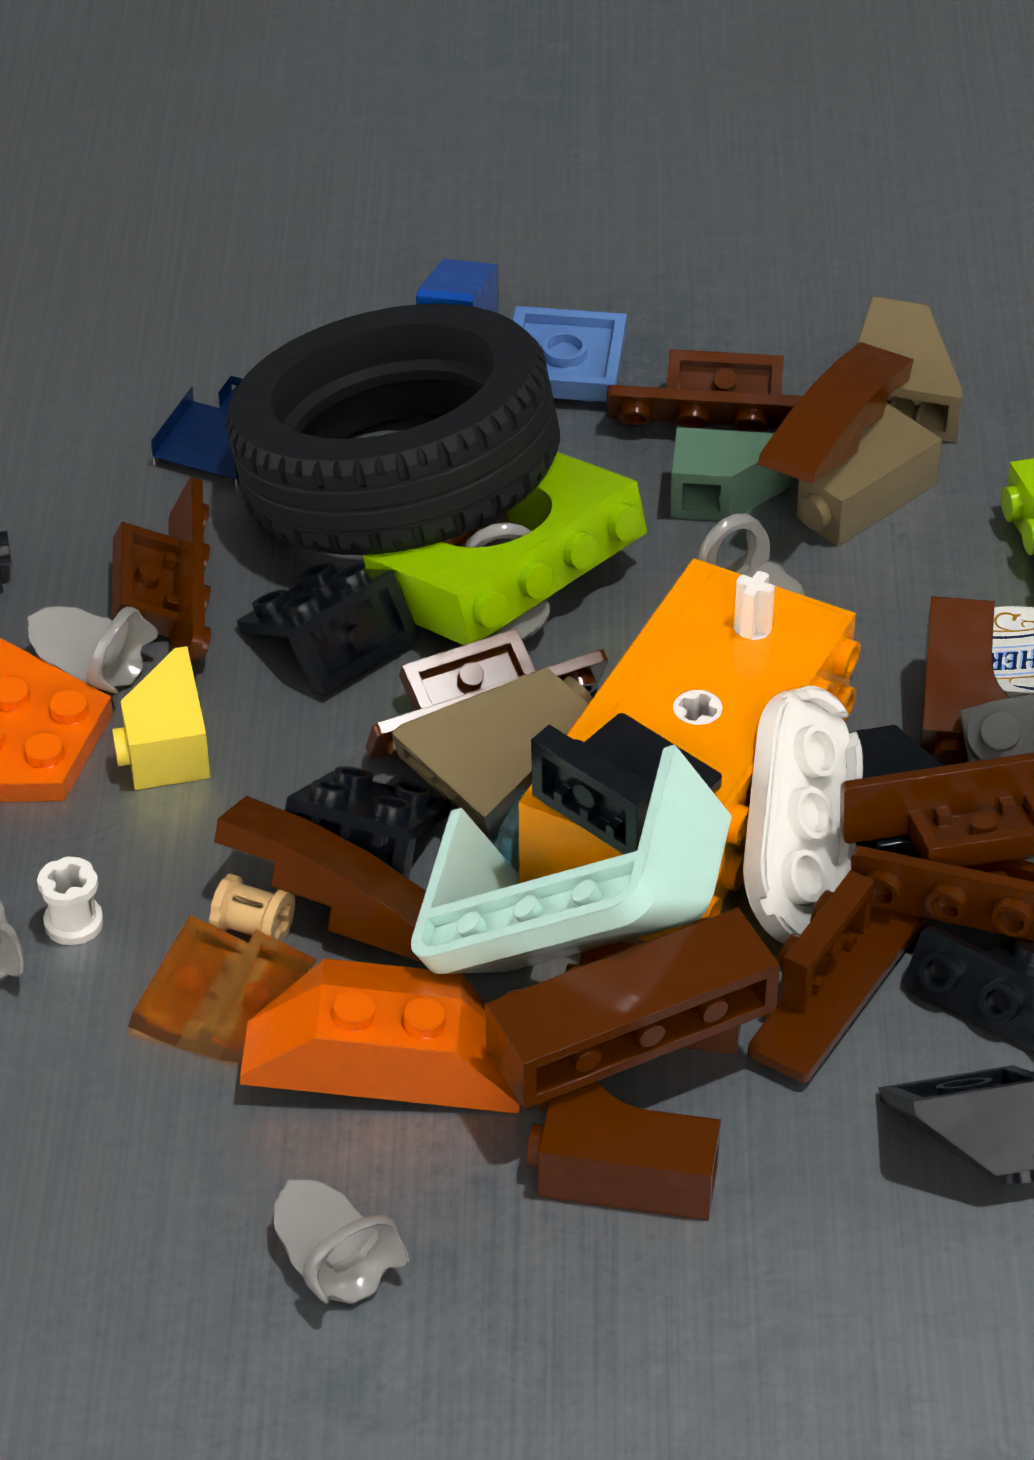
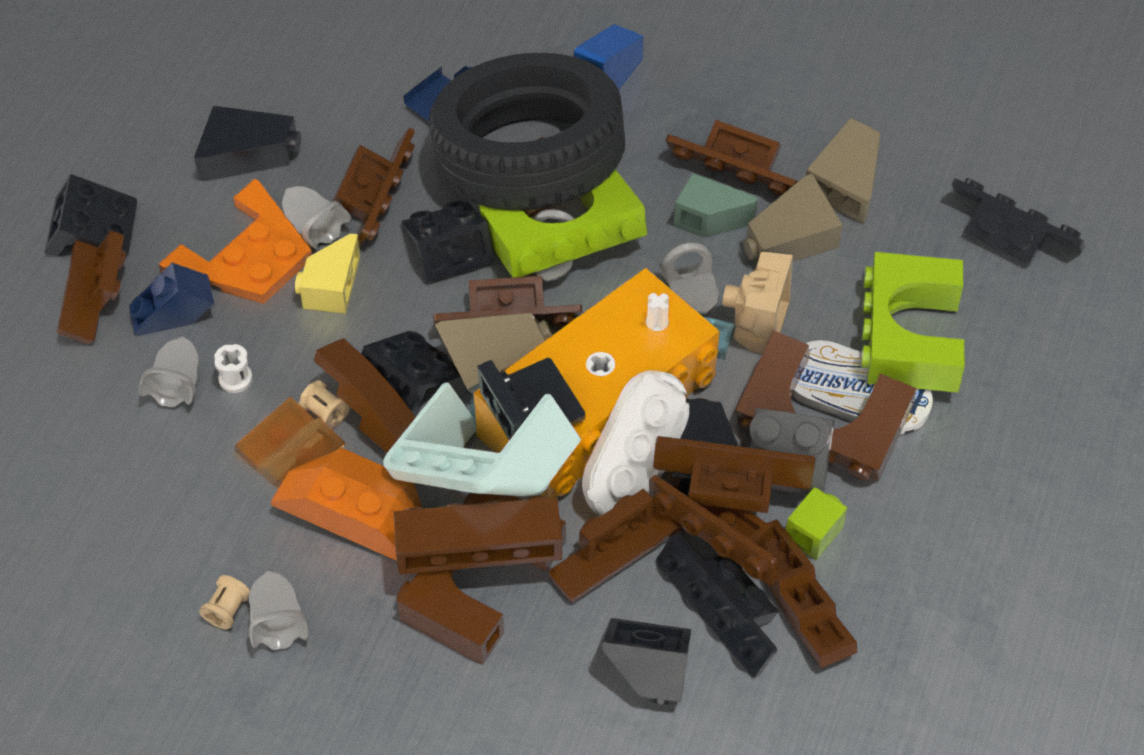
camera: 20 degrees right, 10 degrees up
medium blue plate [513,306,627,402] -> none
reddish brown slope [757,342,914,484] -> none
none -> tan bush [199,575,250,630]
none -> tan brick [722,252,793,354]

